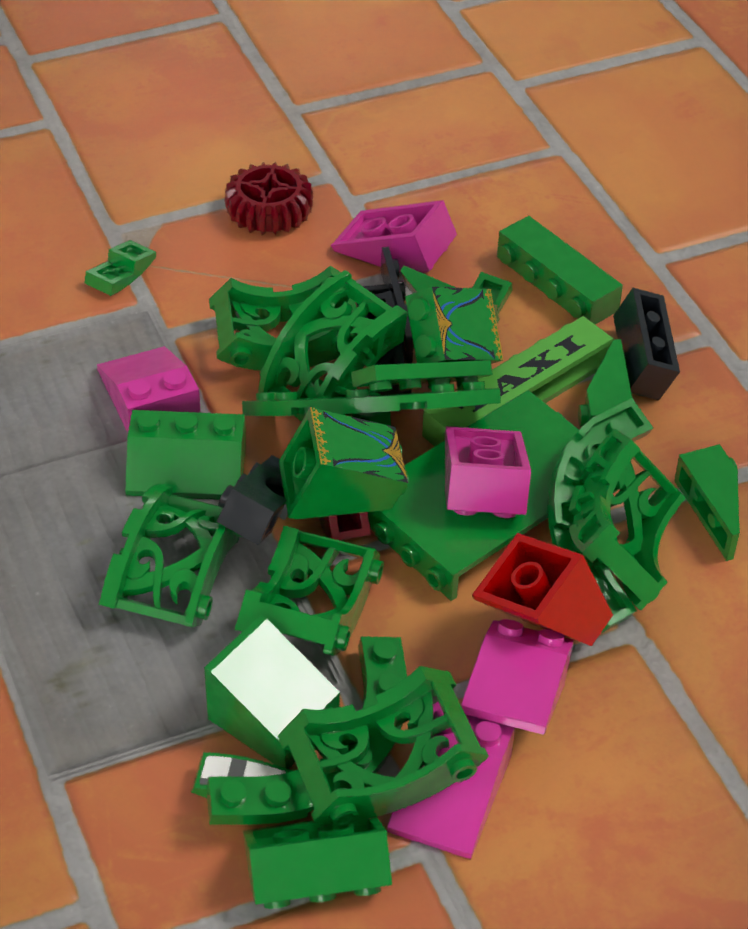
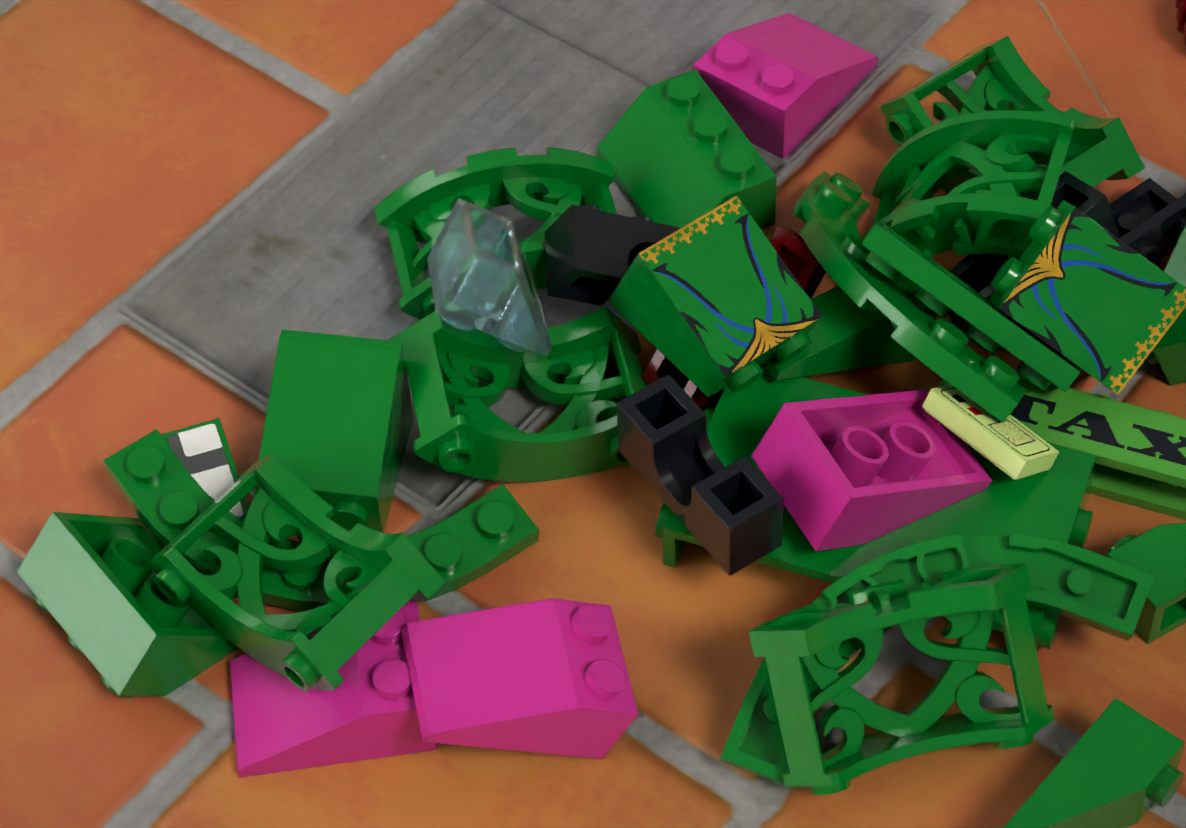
camera: 65 degrees right, 5 degrees up
red slope [472,533,613,647] -> none
none -> clear light blue slope [427,198,552,356]
none -> black arch [616,374,784,576]
none -> yellowish green tile [922,384,1059,480]

